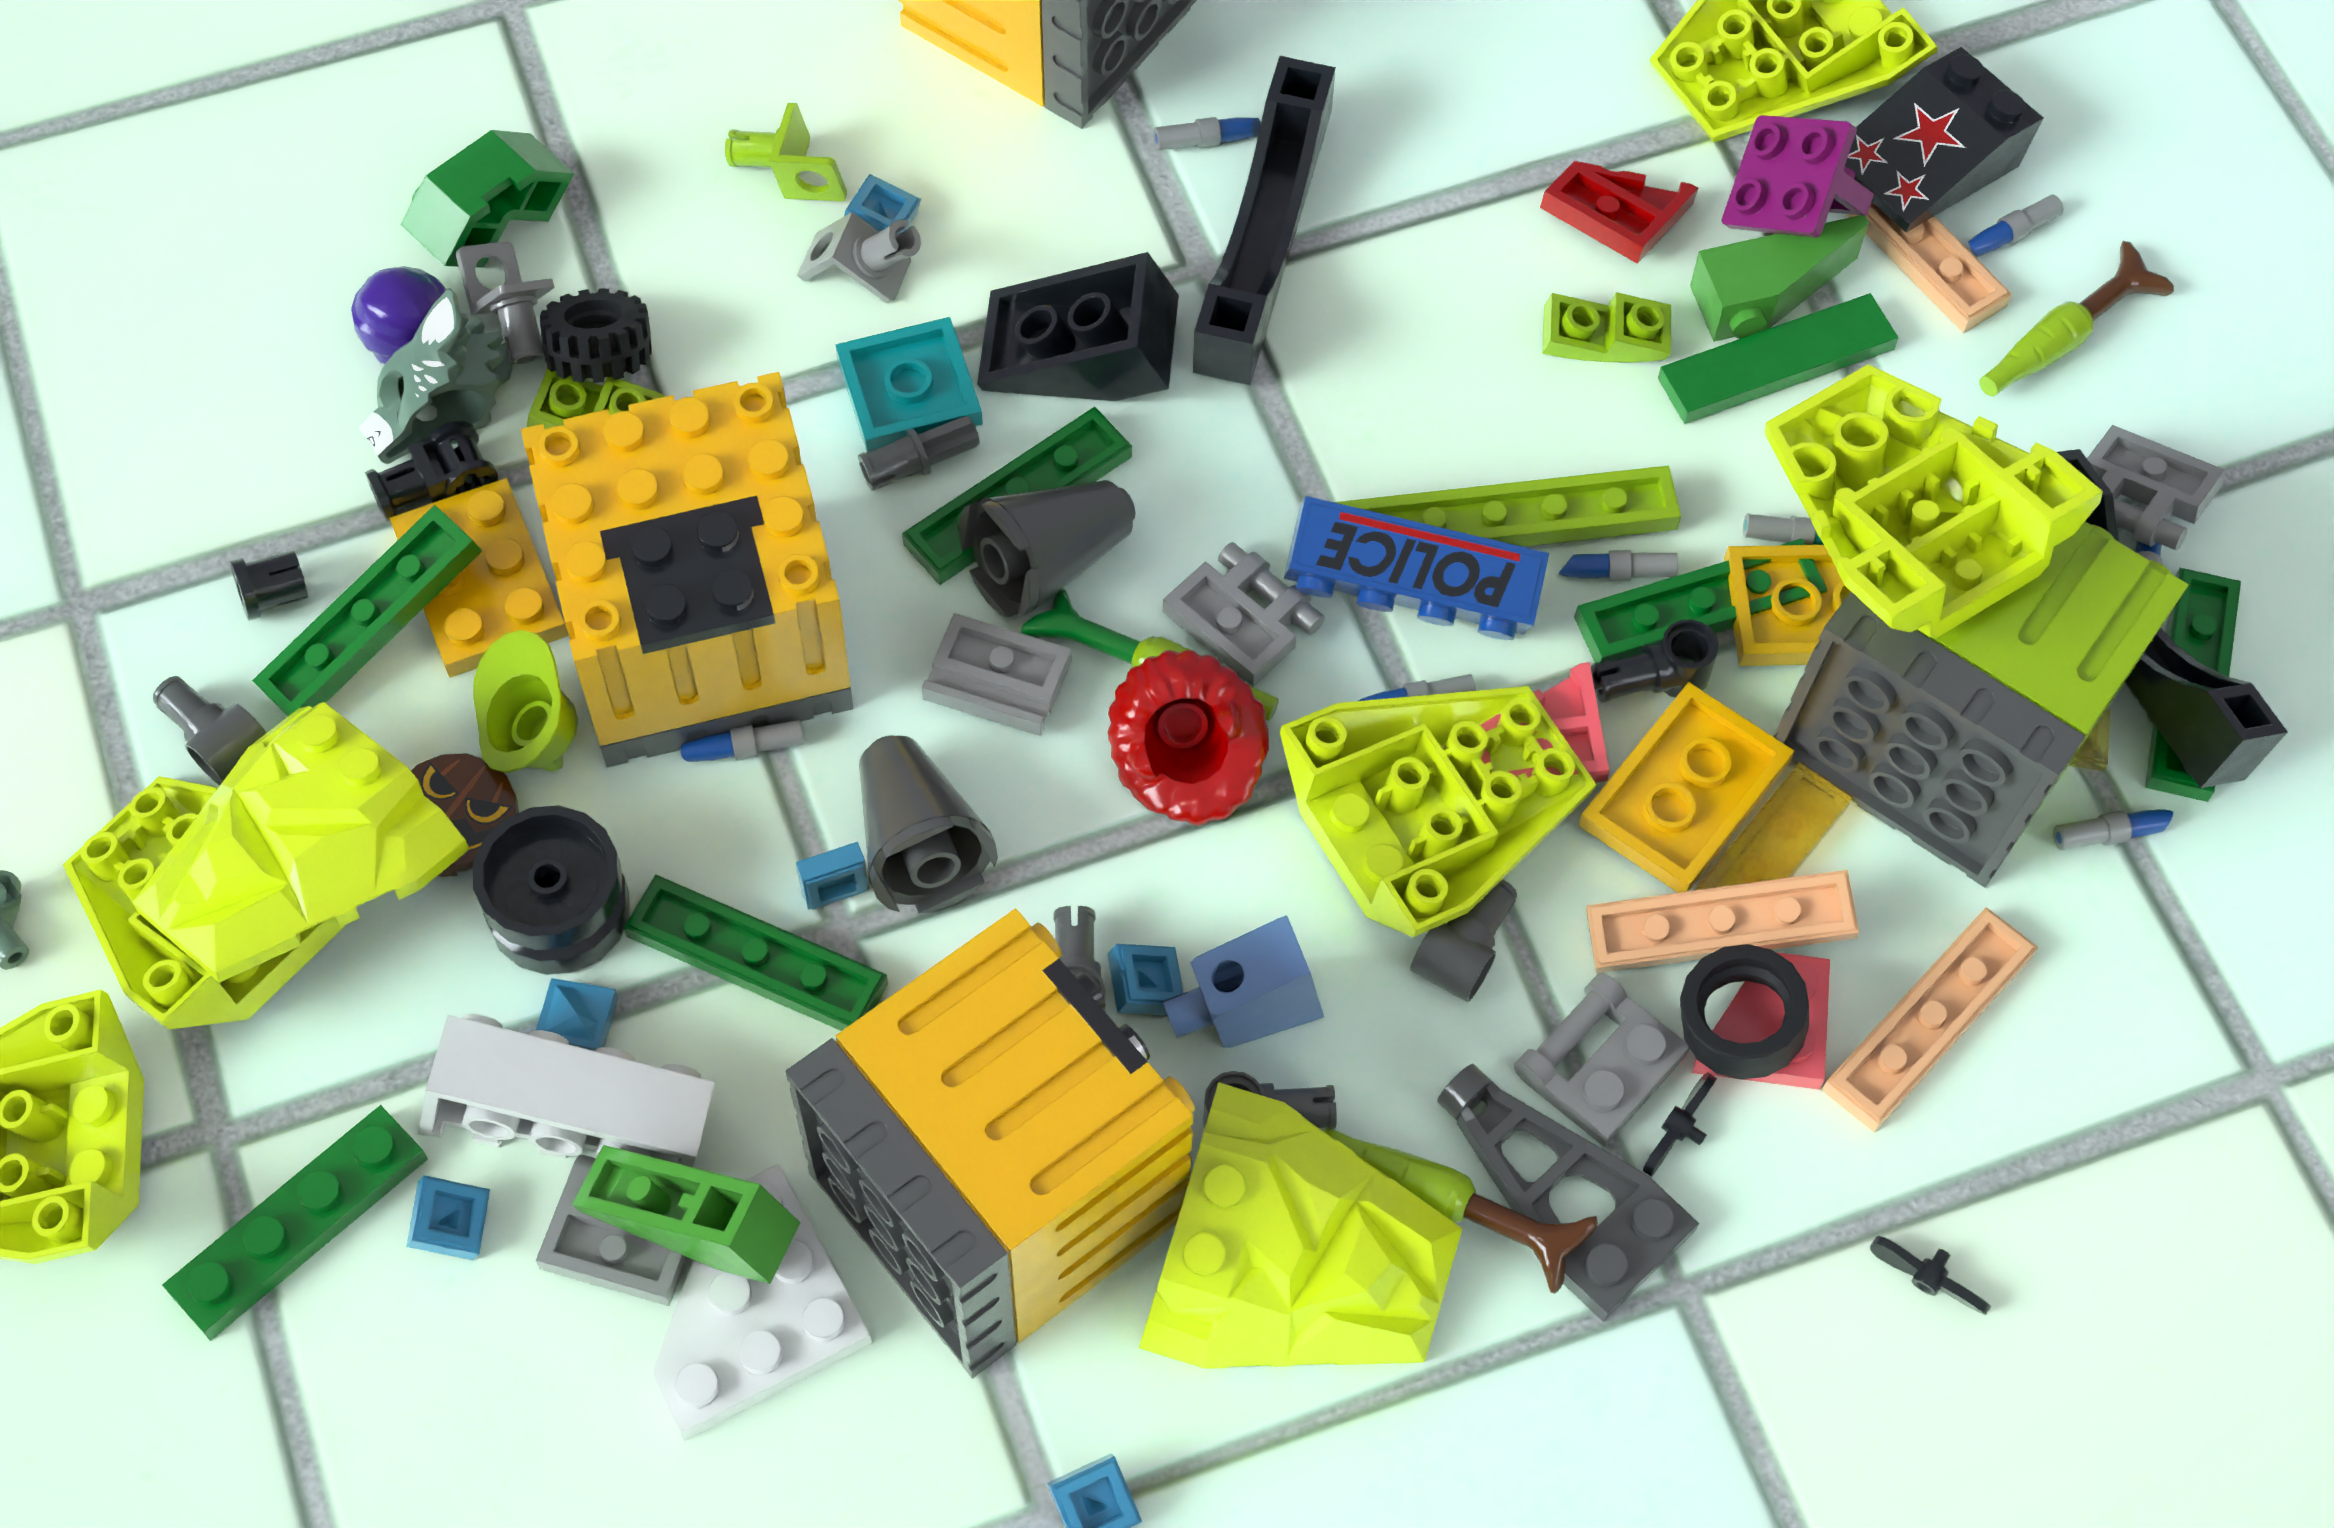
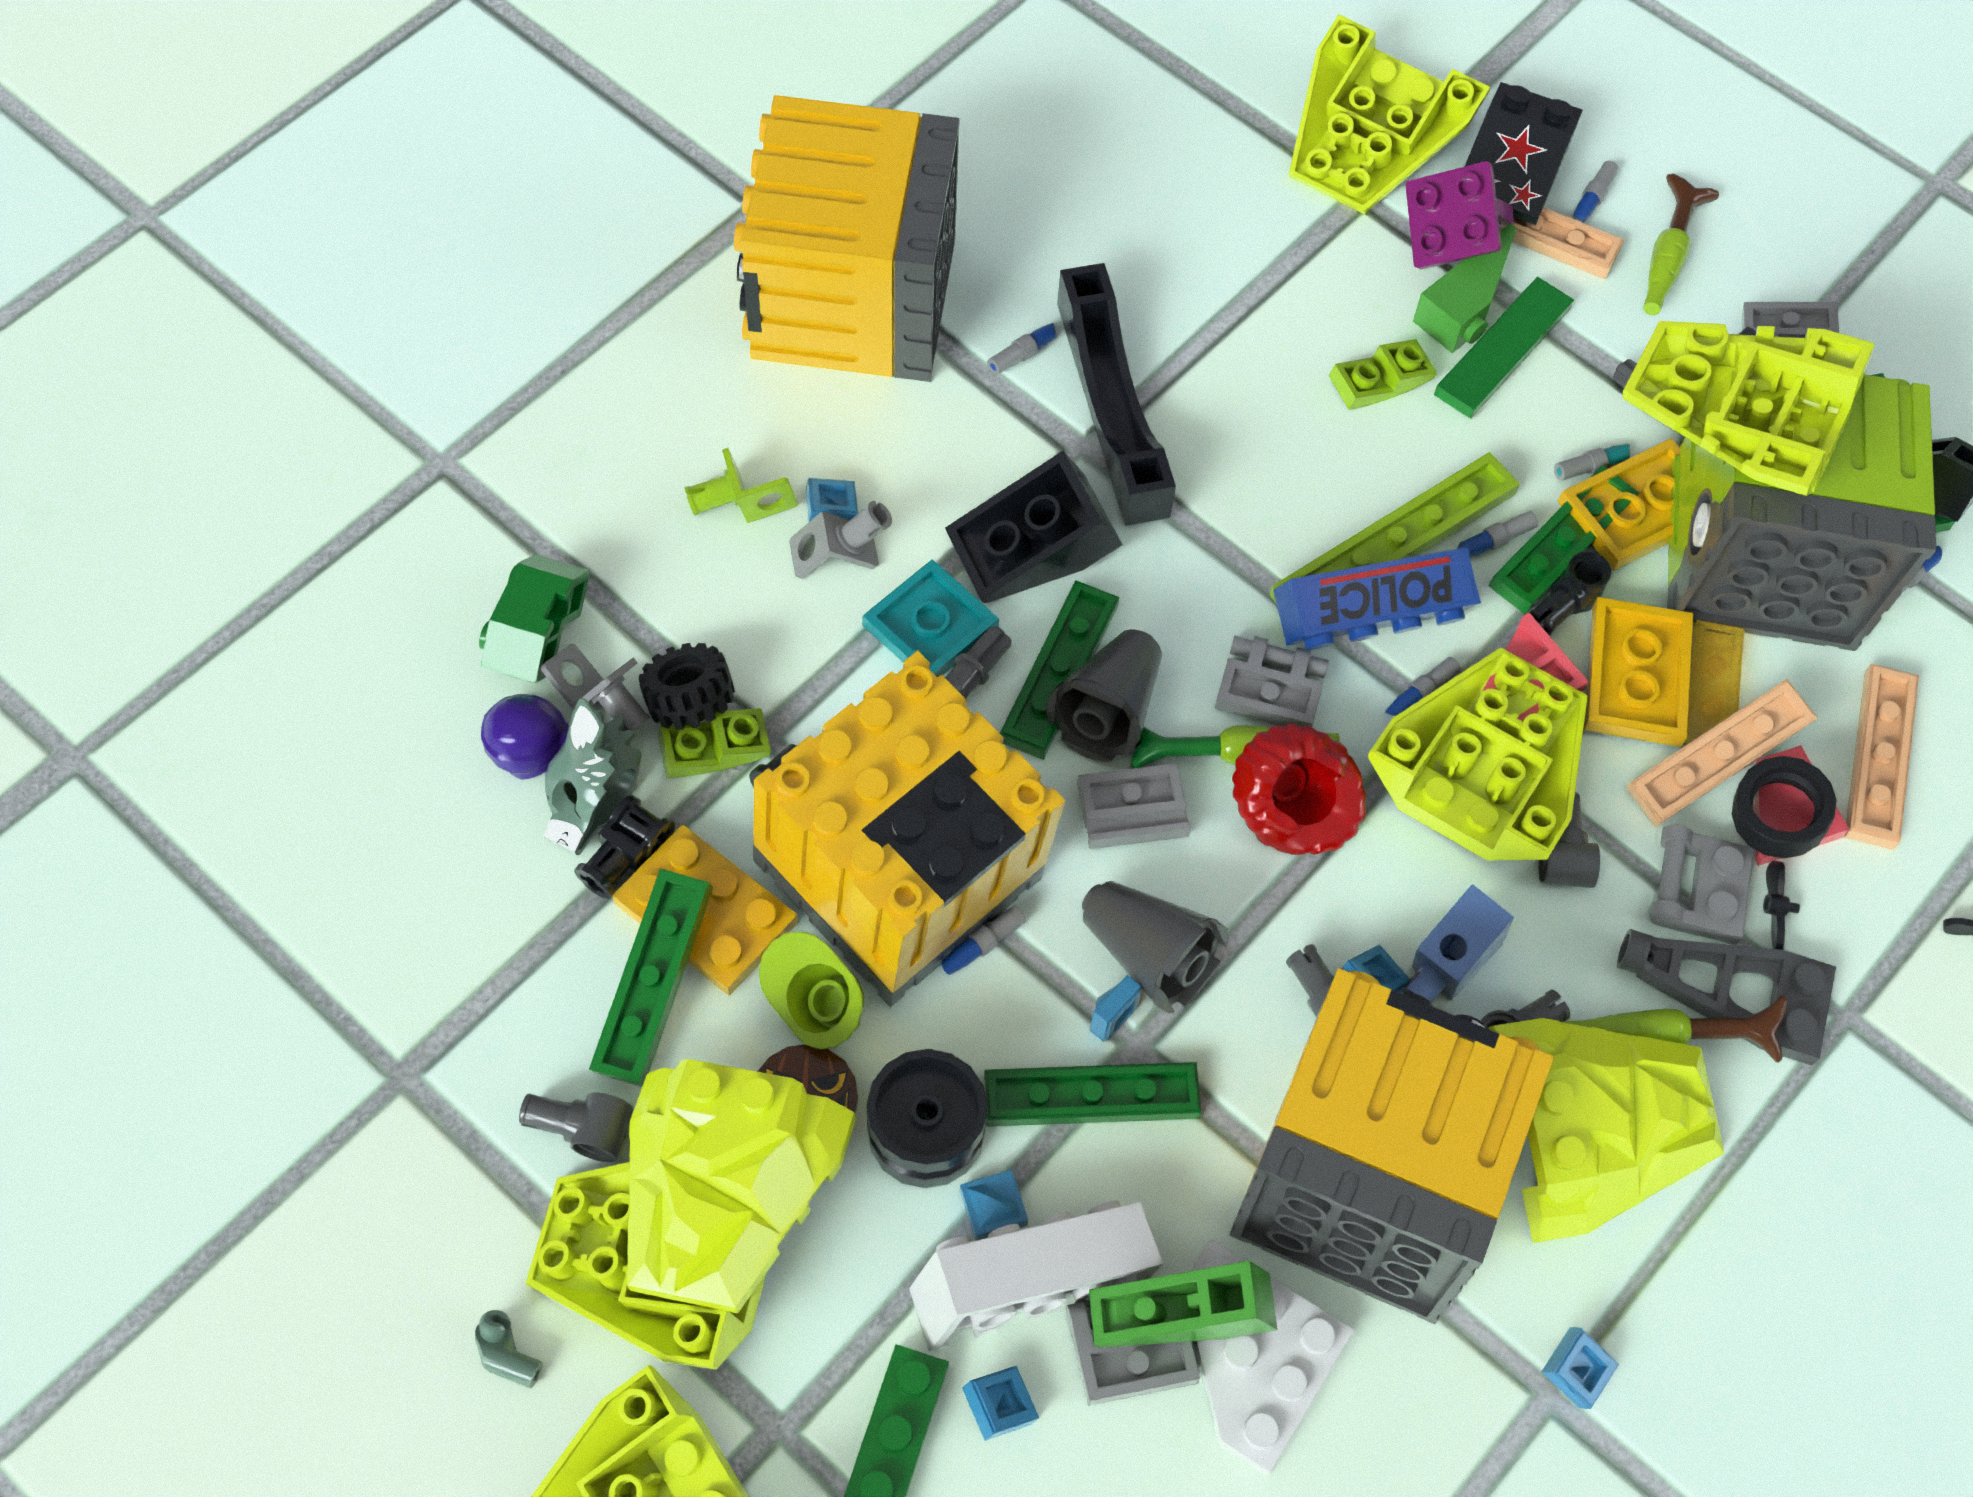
camera: 30 degrees left, 0 degrees up
black bush [230,550,308,621] -> none
red wing [1540,161,1699,264] -> none

